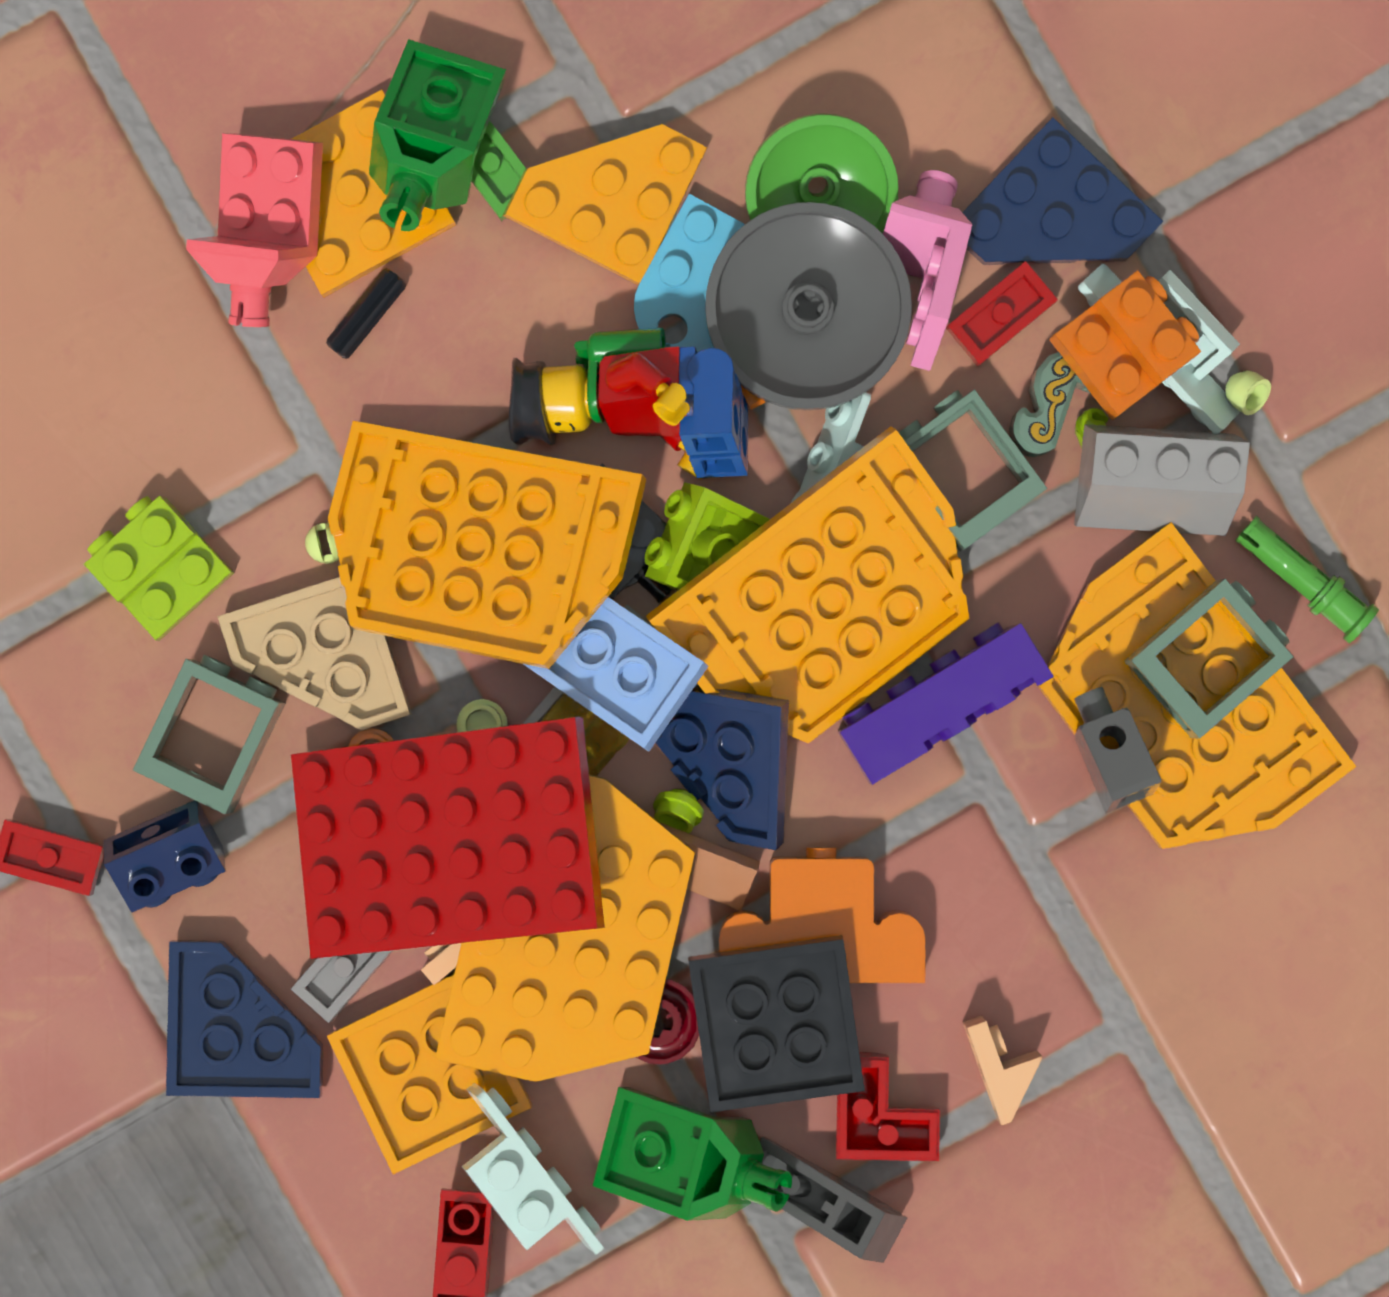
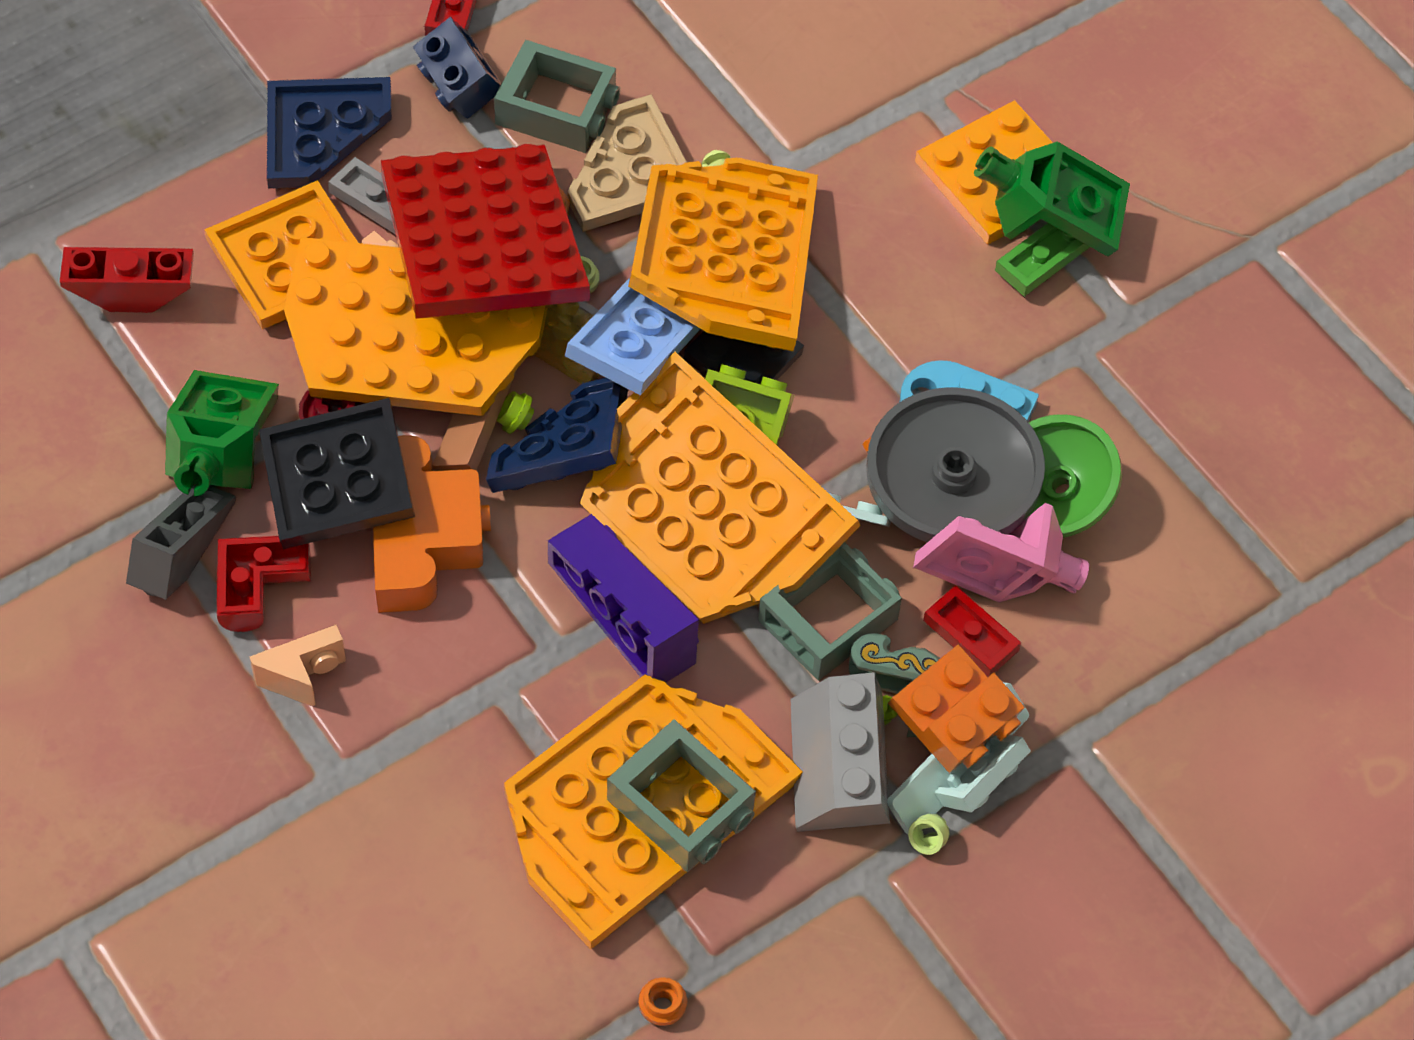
camera: 80 degrees right, 30 degrees down
lime plate [84,496,234,641] -> none
coral plate [186,133,323,327] -> none
black axle [326,268,406,359] -> none
light aqua bracket [462,1083,604,1255] -> none
light orange plate [503,124,707,285] -> none
piece [509,328,748,479] -> none
dark blue plate [962,117,1164,265] -> none
dark grey torso [1074,687,1162,814] -> none
bright green pin [1235,515,1379,643] -> none

